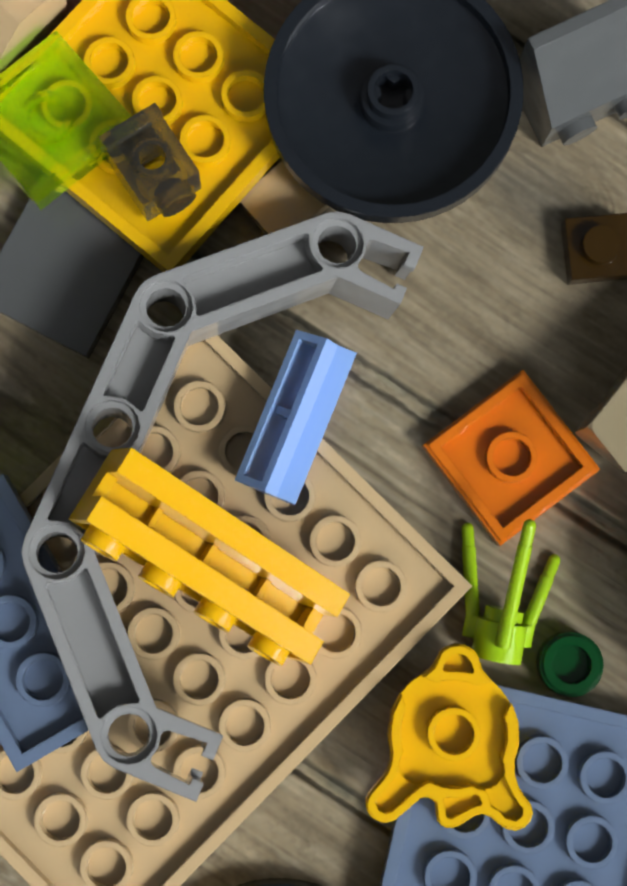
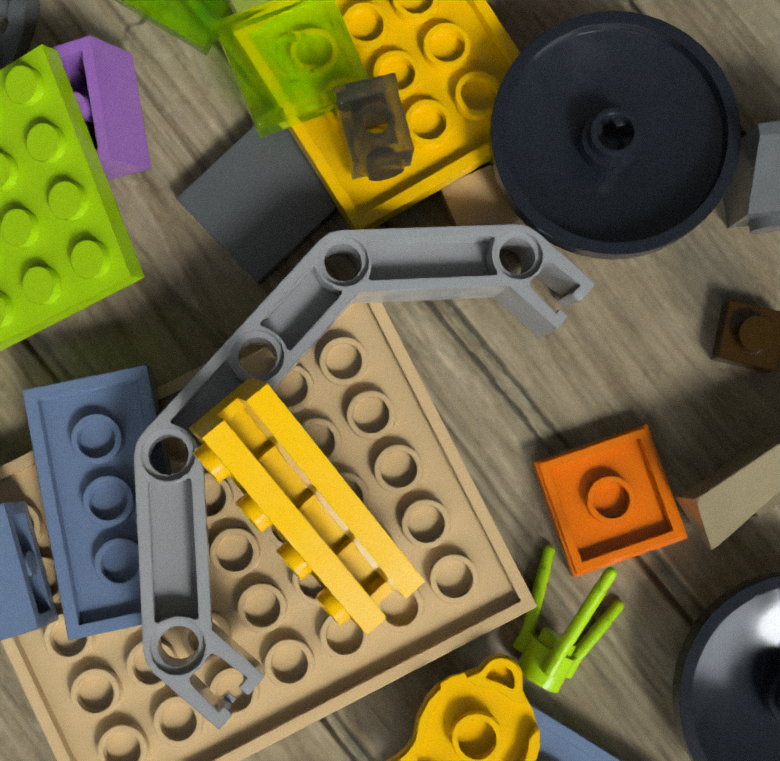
camera: 20 degrees right, 0 degrees up
light blue piece [235,330,357,506] -> none
dark green tile [536,631,604,697] -> none

